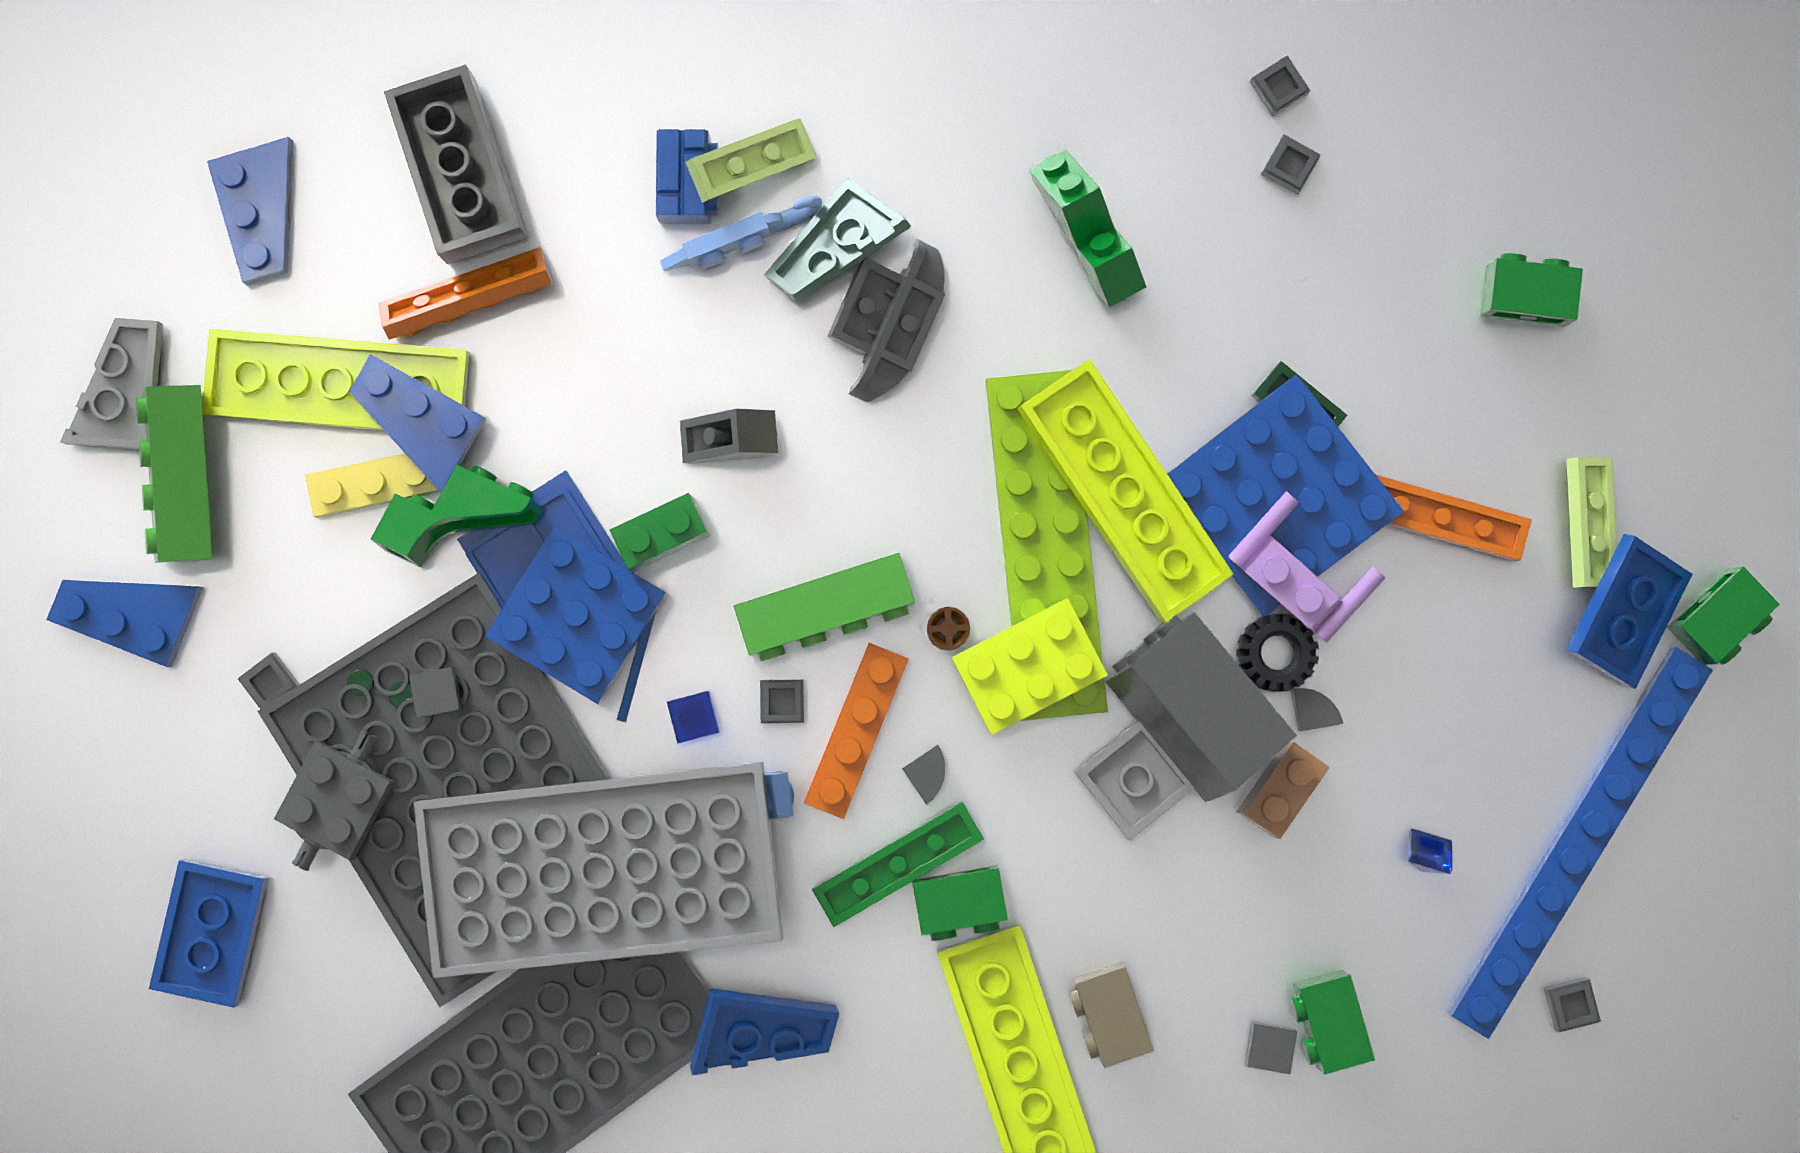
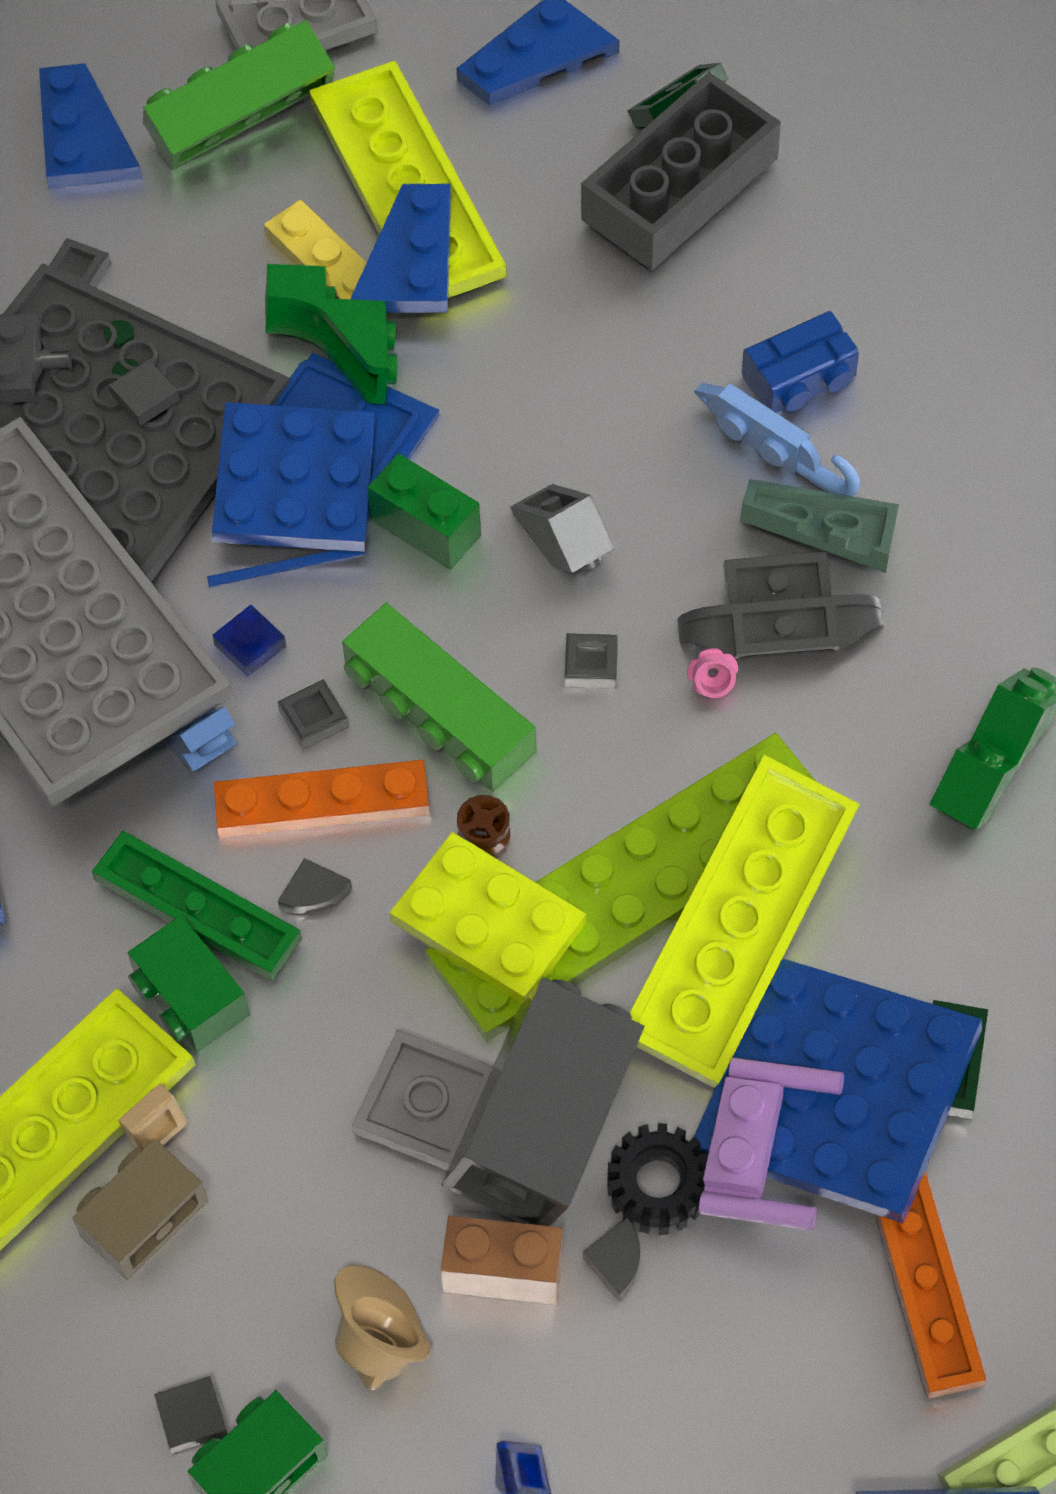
camera: 65 degrees right, 25 degrees down
orange plate [379,247,552,340] -> none
yellowish green plate [686,118,817,203] -> none
none -> tan tile [118,1083,187,1149]
none -> tan piece [334,1265,431,1390]
none -> dark grey tile [564,633,618,688]
none -> dark green plate [627,63,729,127]
none -> bright pink plate [687,648,738,698]

